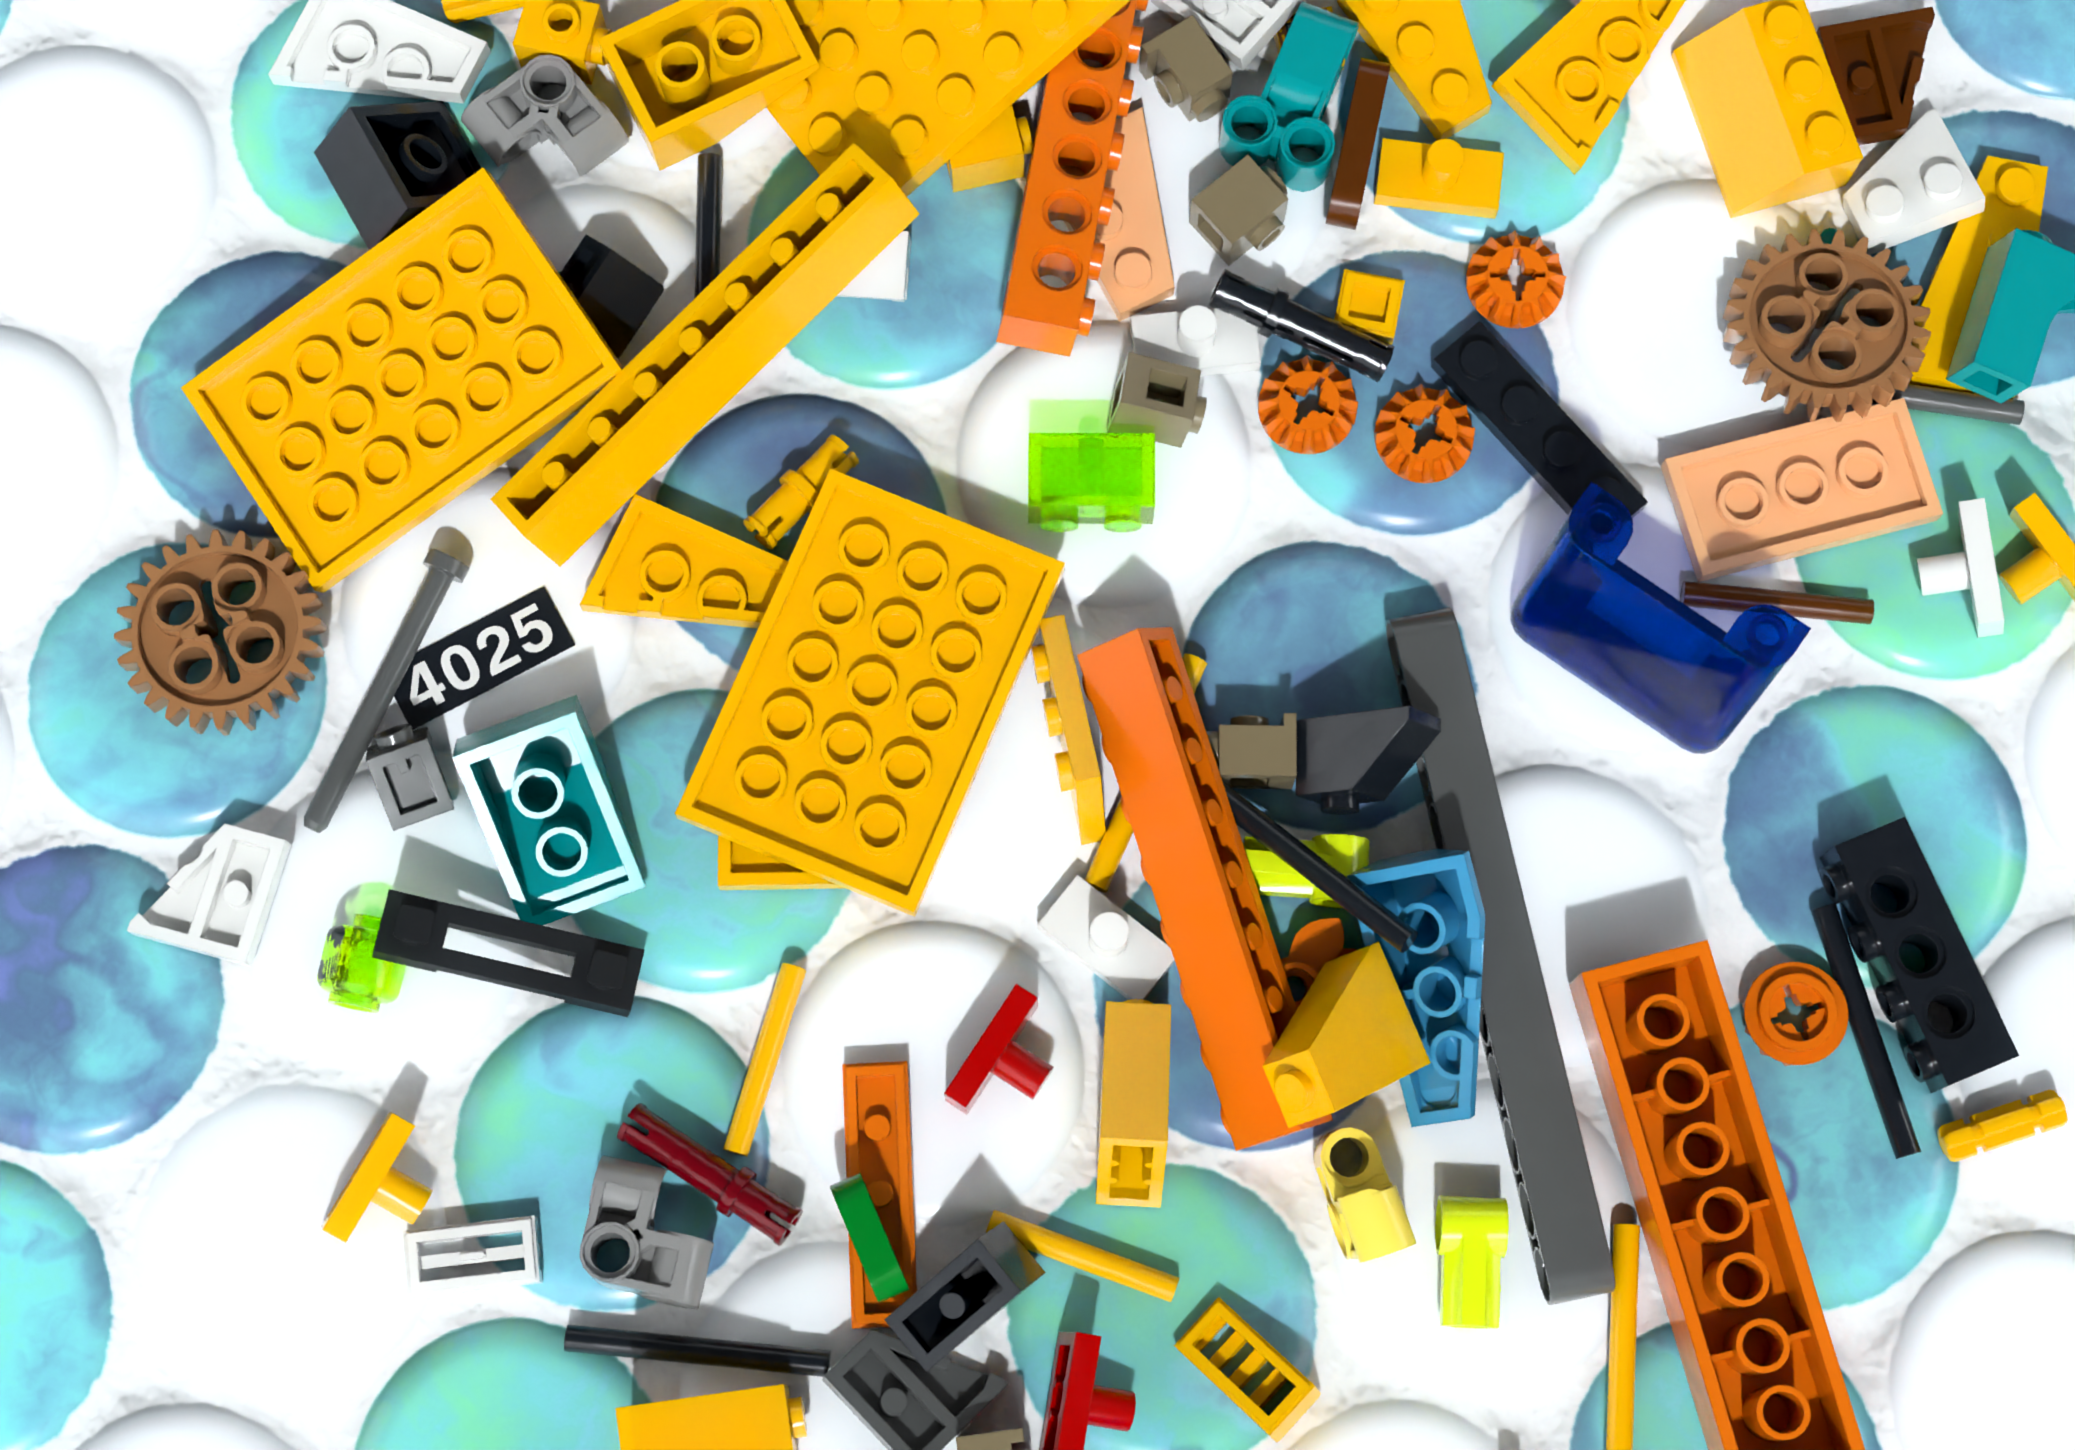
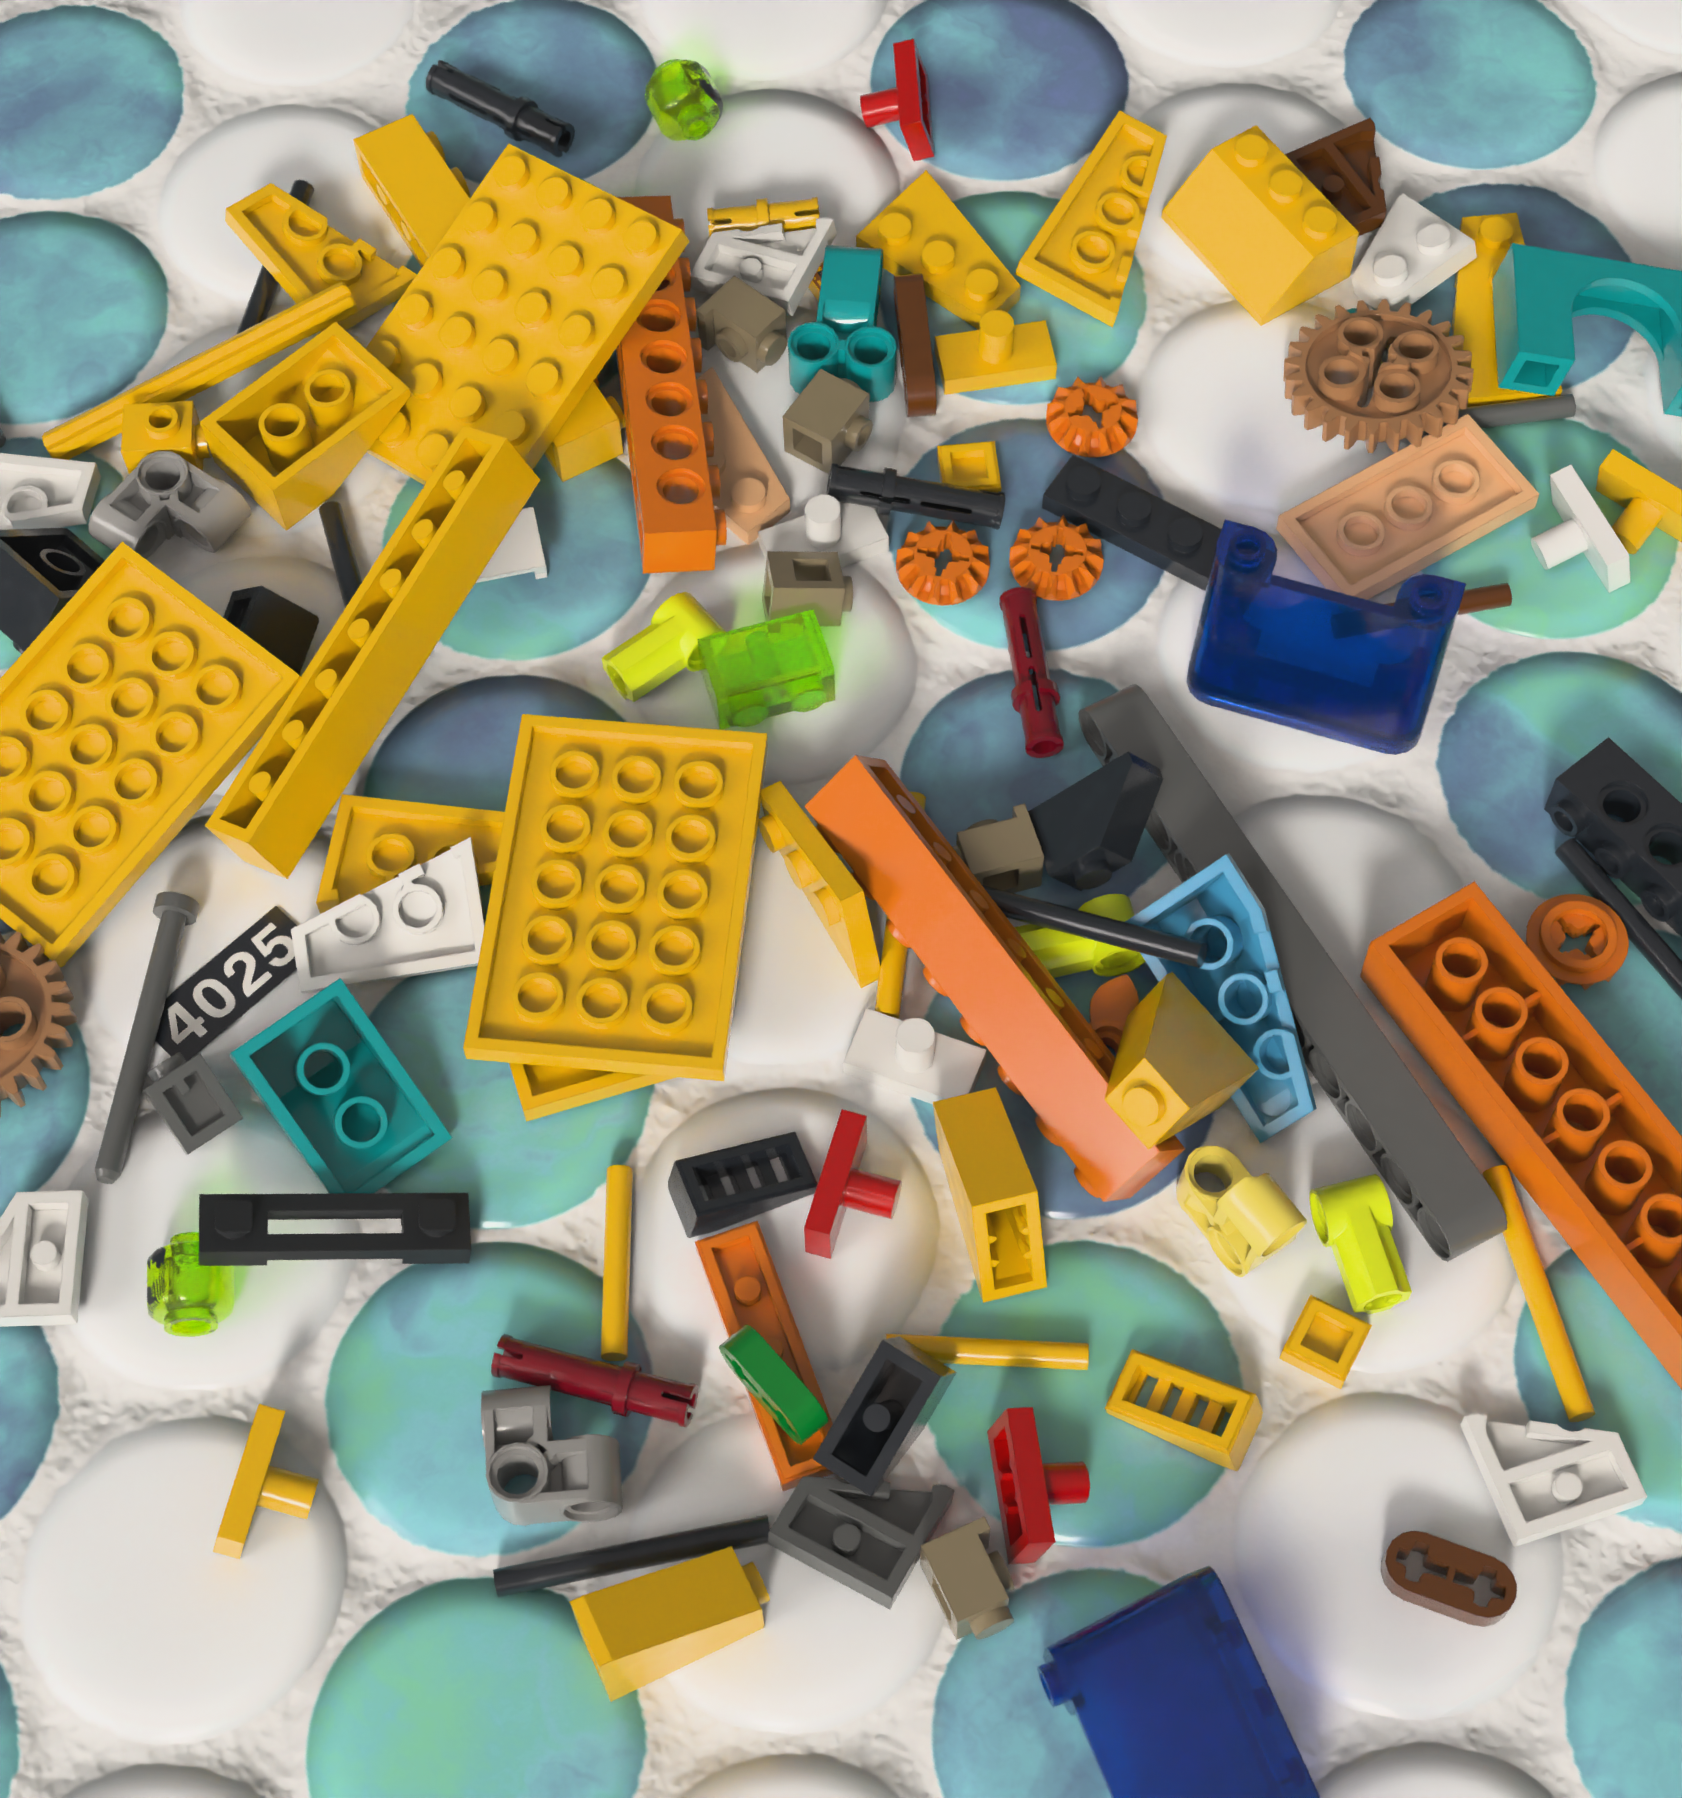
camera: 15 degrees left, 15 degrees down
white tile [403,1215,543,1298] -> none
yellow pin [743,434,859,550] -> none
none -> white wing [291,837,485,994]
none -> neon yellow piece [602,592,729,702]
none -> black slope [668,1132,818,1238]
none -> dark red pin [999,587,1064,758]
none -> yellow tile [1279,1294,1372,1389]

